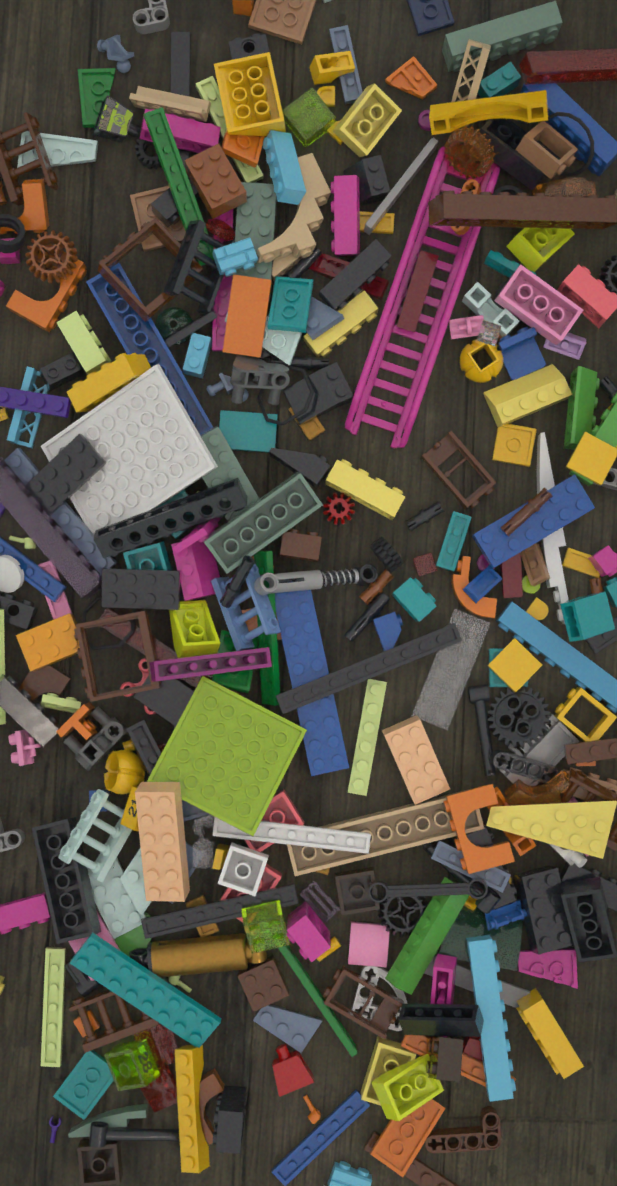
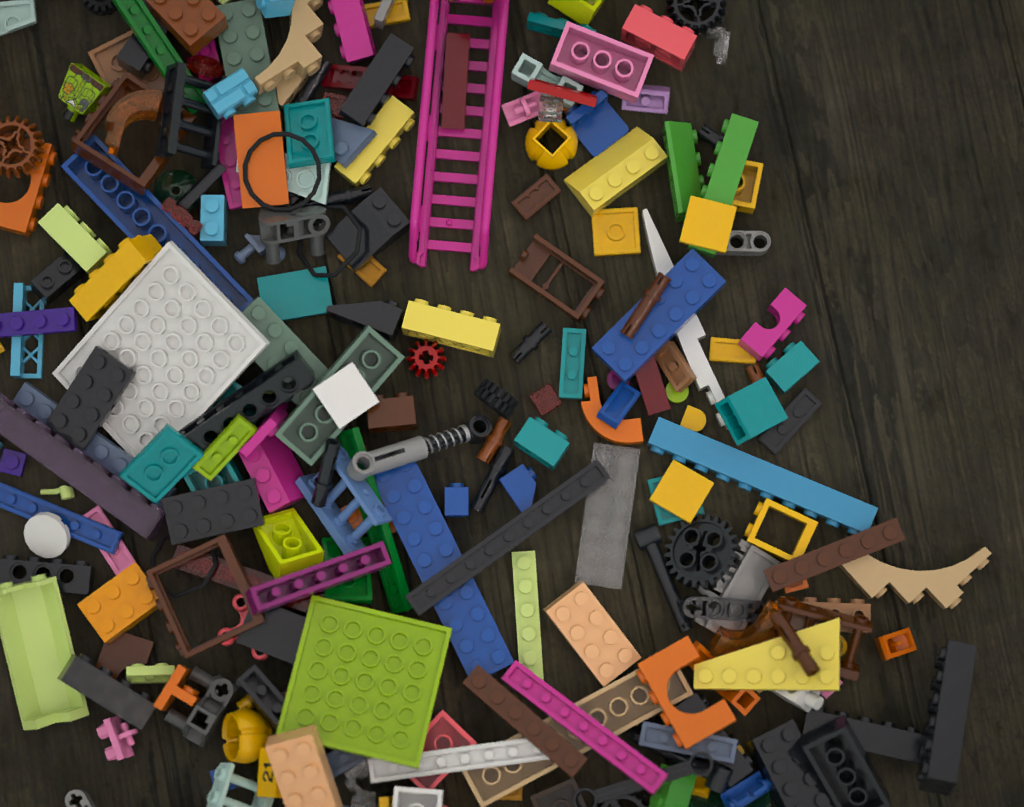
camera: 15 degrees left, 5 degrees down
none -> lime torso [59,63,112,122]
none -> clear orange arch [104,89,163,156]
none -> teal tile [120,423,204,504]
none -> clear red axle [161,197,203,235]
none -> lime tile [192,414,258,481]
none -> black piece [243,132,321,212]
none -> white tile [312,362,379,429]
none -> clear red tile [323,91,347,120]
none -> blue brick [445,483,469,518]
none -> reddish brown plate [462,665,588,778]
none -> dark pink plate [501,660,668,796]
none -> reddish brown plate [511,173,562,221]
none -> red tile [527,78,598,107]
none -> reddish brown pin [770,611,820,677]

